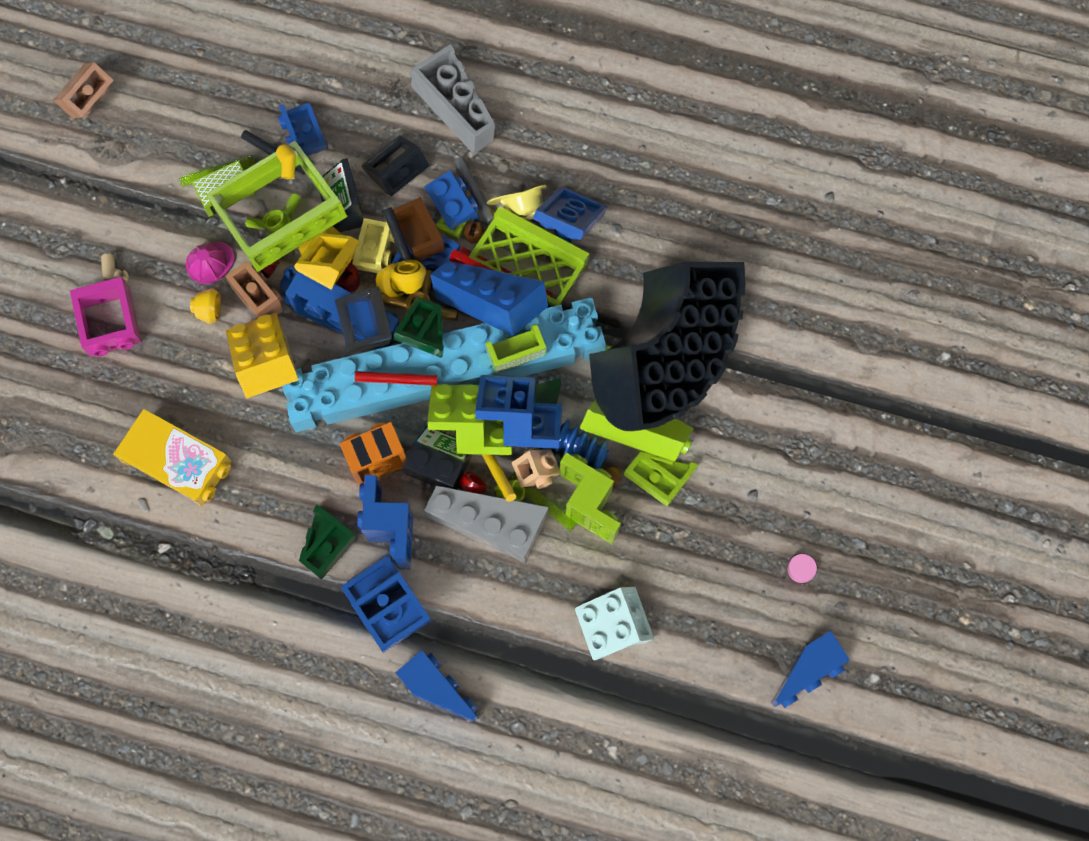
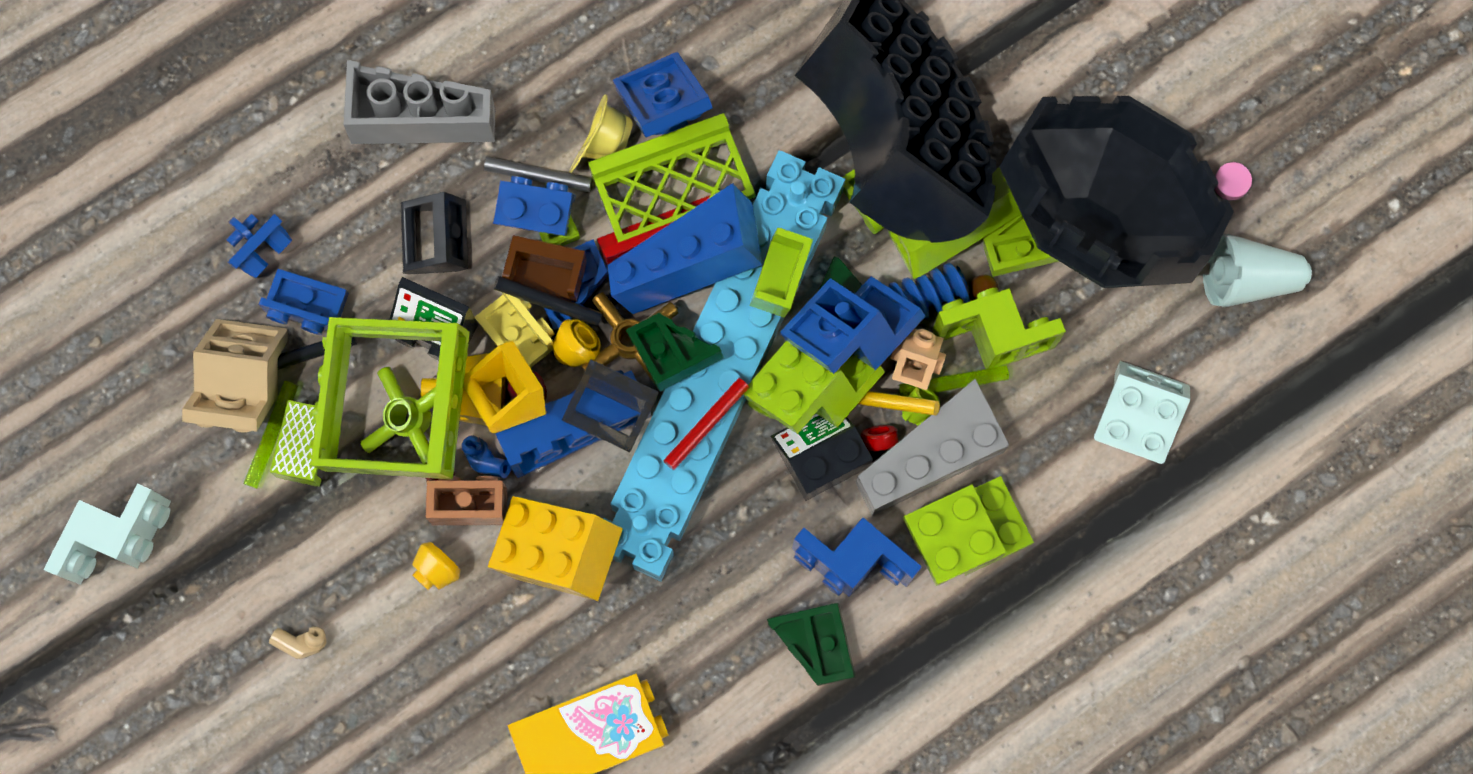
camera: 50 degrees left, 5 degrees up
nougat brick [53,62,114,118] -> none
dark pink window [69,276,142,357] -> none
dark pink piece [186,242,235,284] -> none
yellow arm [276,144,296,179] -> none
orange brick [339,422,406,486] -> none
blue bracket [341,556,431,653] -> none
yellow cone [390,260,426,294] -> none
blue slope [395,650,478,722] -> none
reddish brown hinge [464,221,484,244] -> none
blue slope [771,631,850,708] -> none
none -> light aqua bracket [44,483,171,585]
none -> tan bracket [182,319,288,432]
none -> blue hips [226,214,292,278]
none -> lime bracket [903,476,1034,586]
none -> black windscreen [999,95,1234,288]
none -> light aqua cone [1203,234,1312,307]

